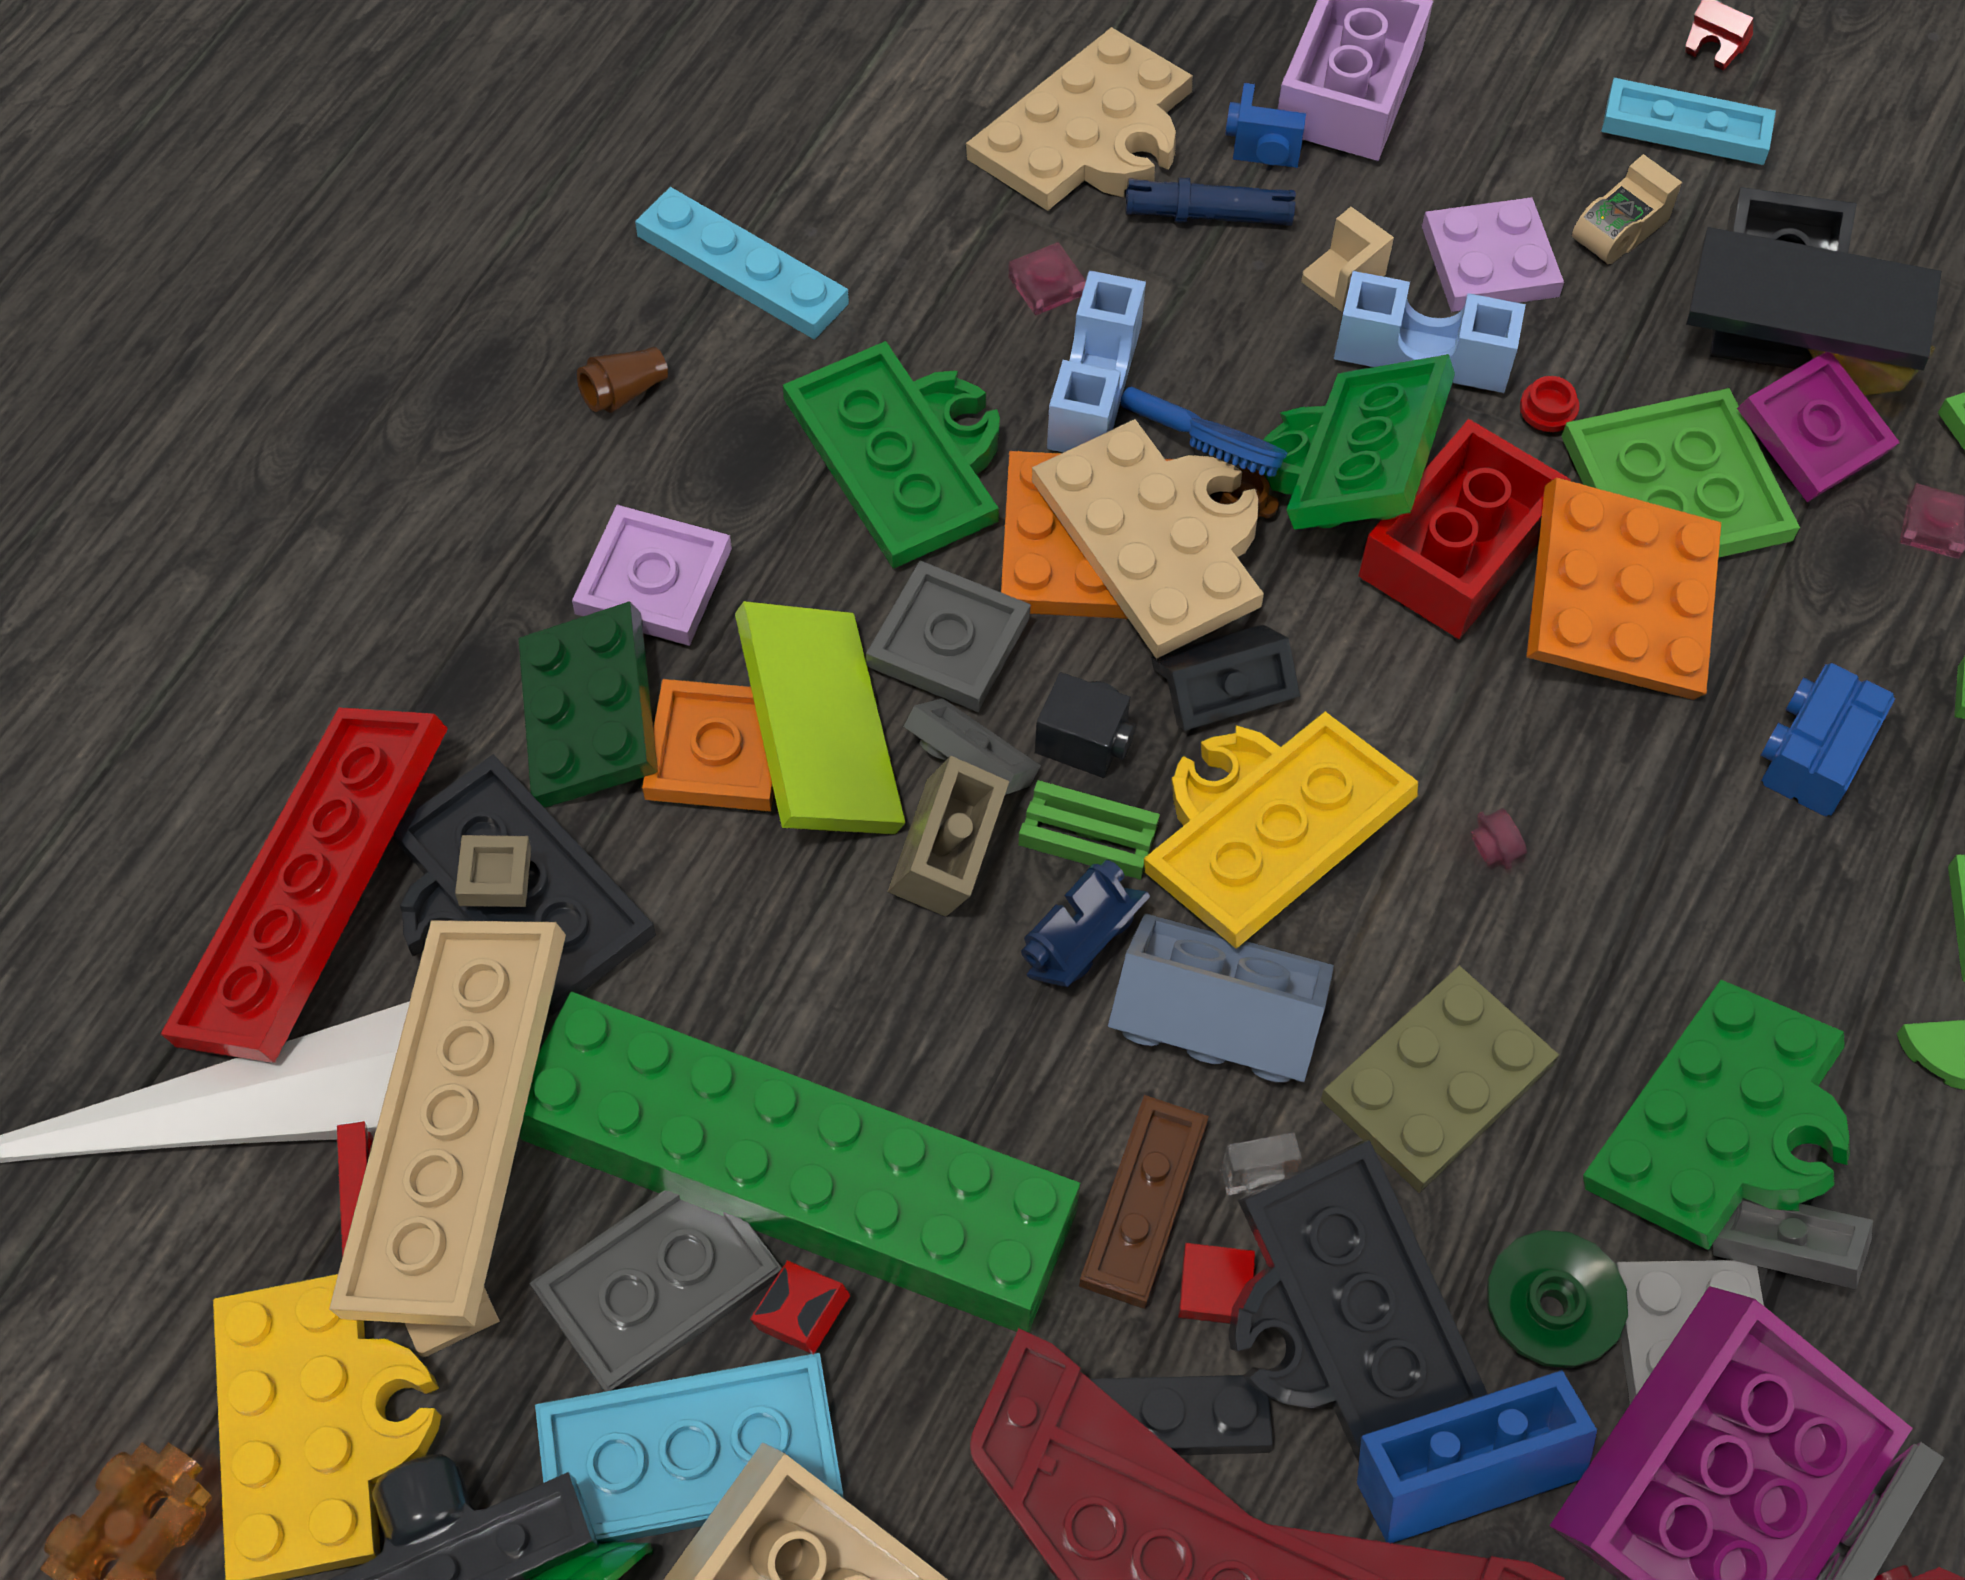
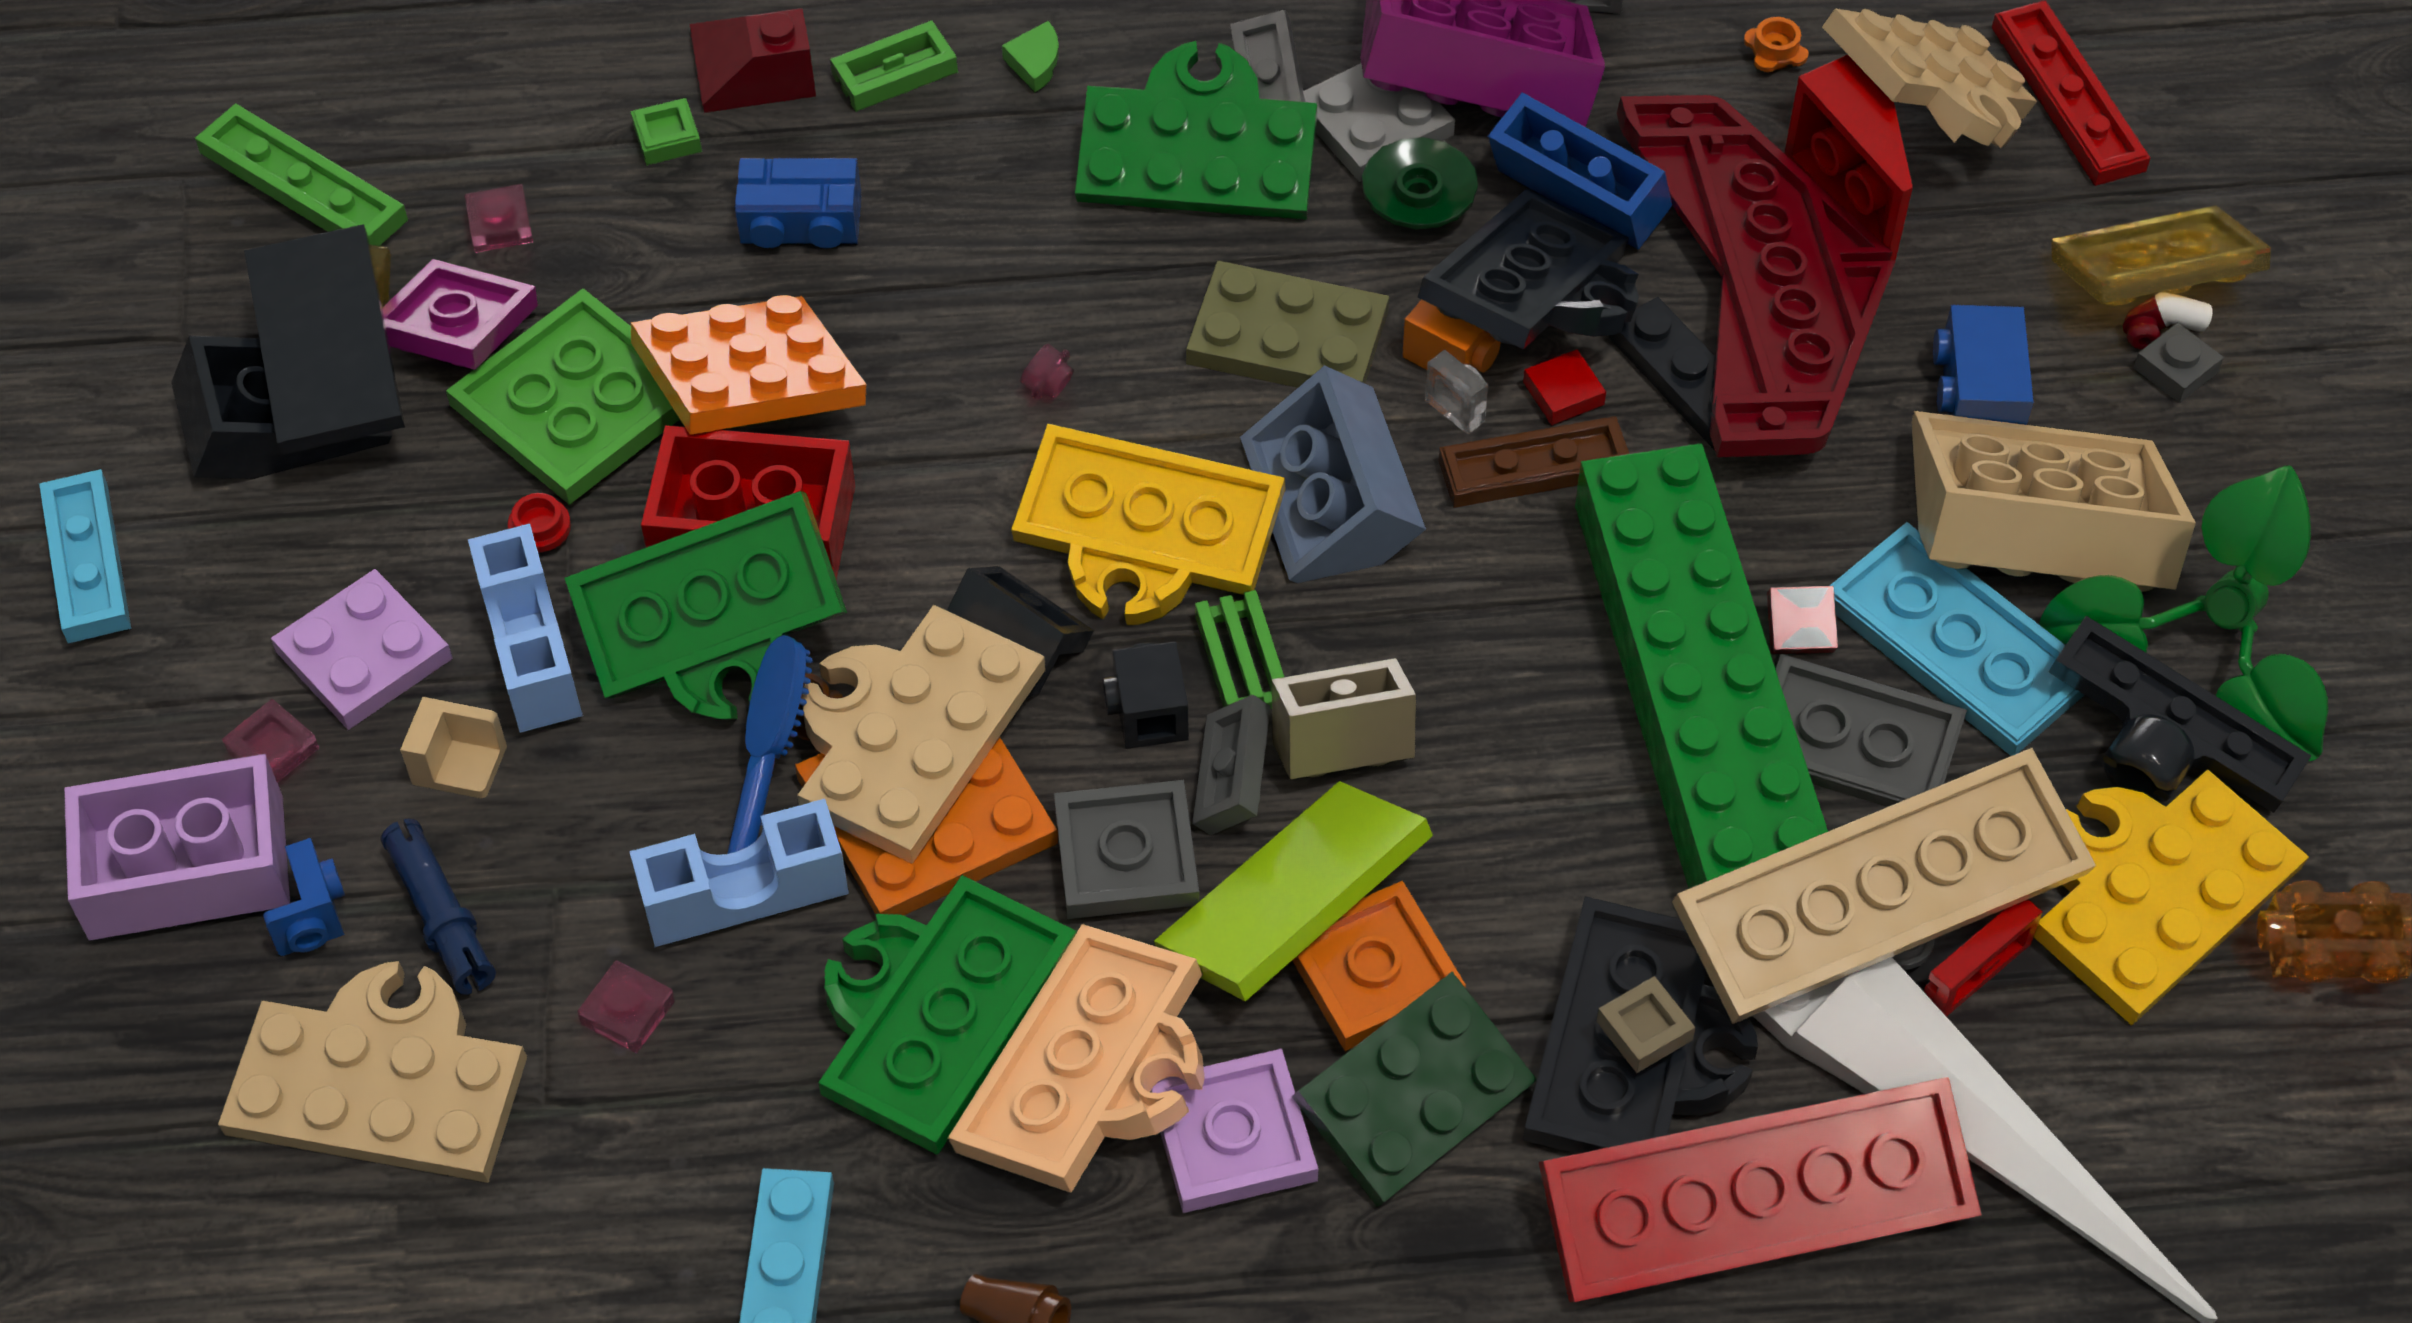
camera: 120 degrees left, 5 degrees down
dark blue hinge [1021,860,1150,987] -> none
tan leg [1572,154,1682,264] -> none
none -> clear pink plate [222,699,319,783]
none -> light nougat plate [948,924,1205,1193]

